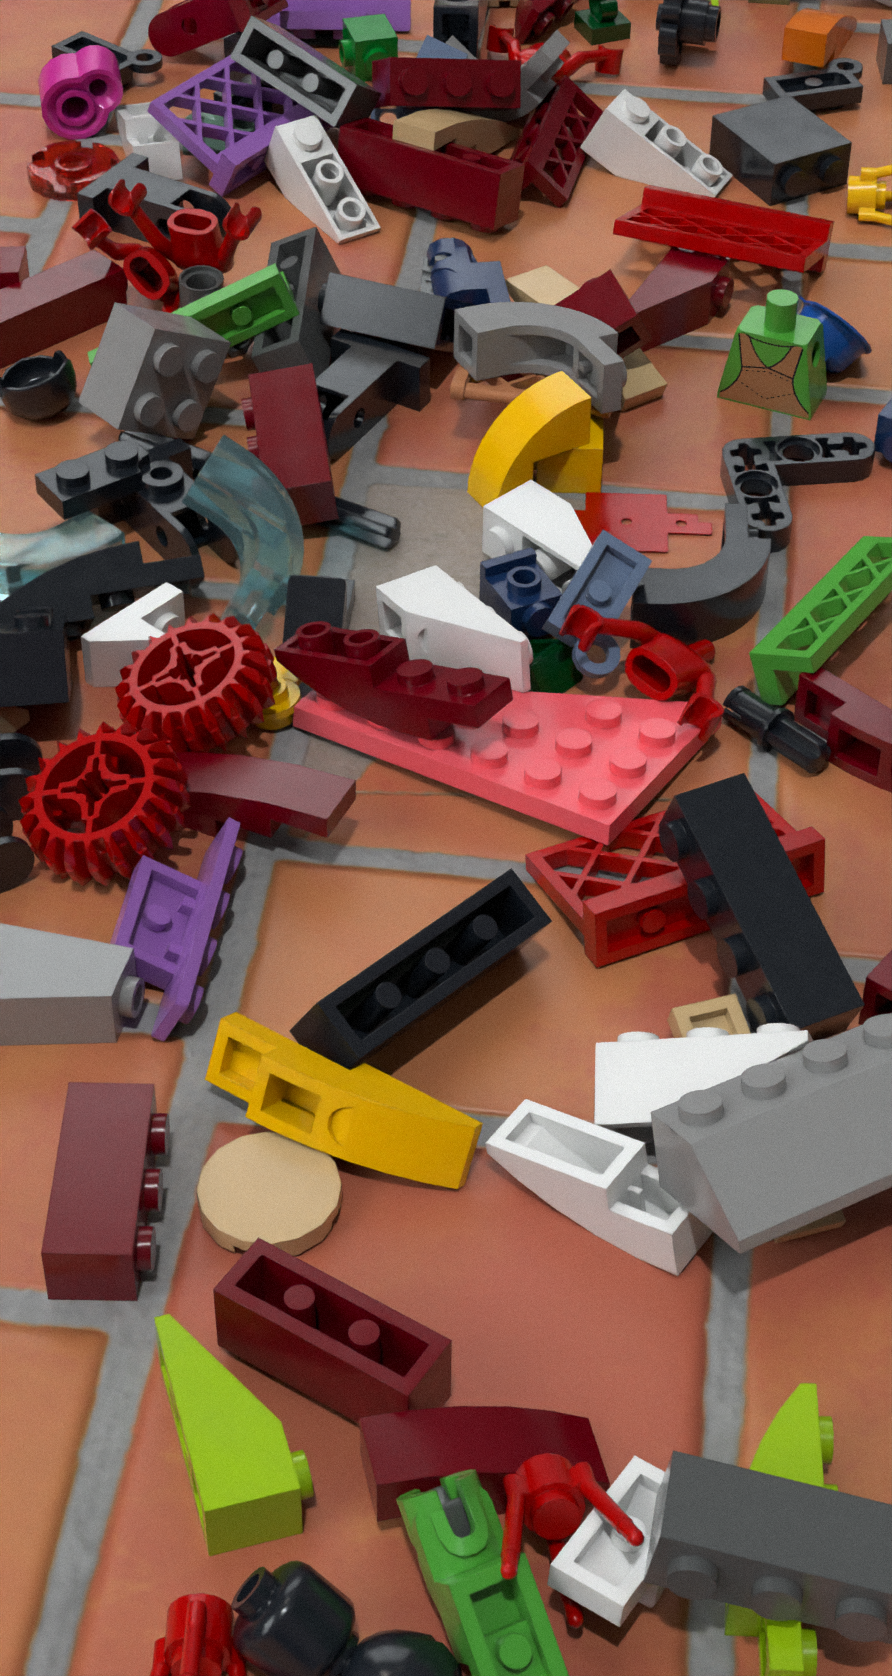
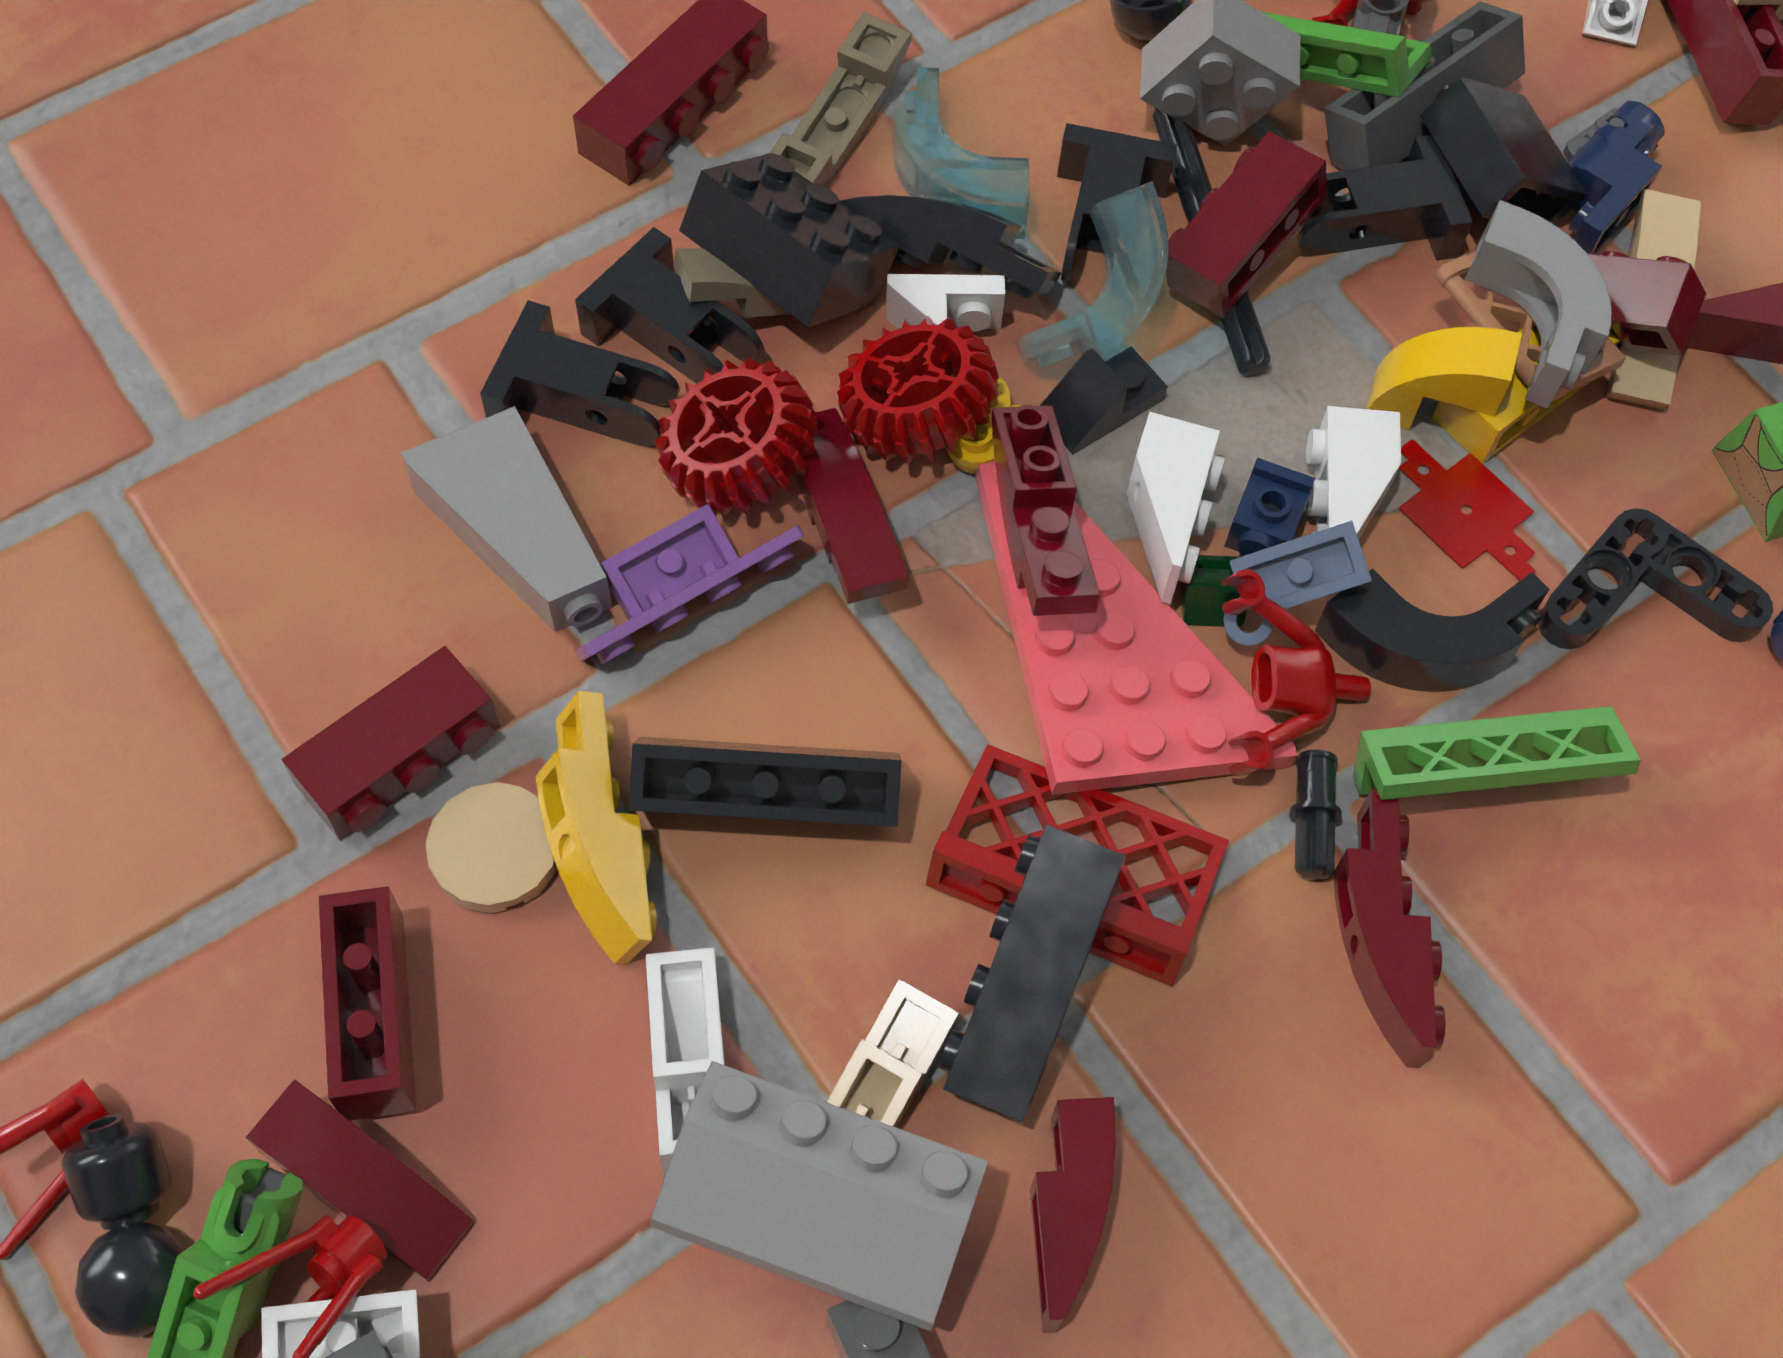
camera: 45 degrees right, 20 degrees up
black hinge [35,438,184,520] -> none
lime slope [154,1314,314,1556] -> none
white slope [594,1023,813,1143] -> none

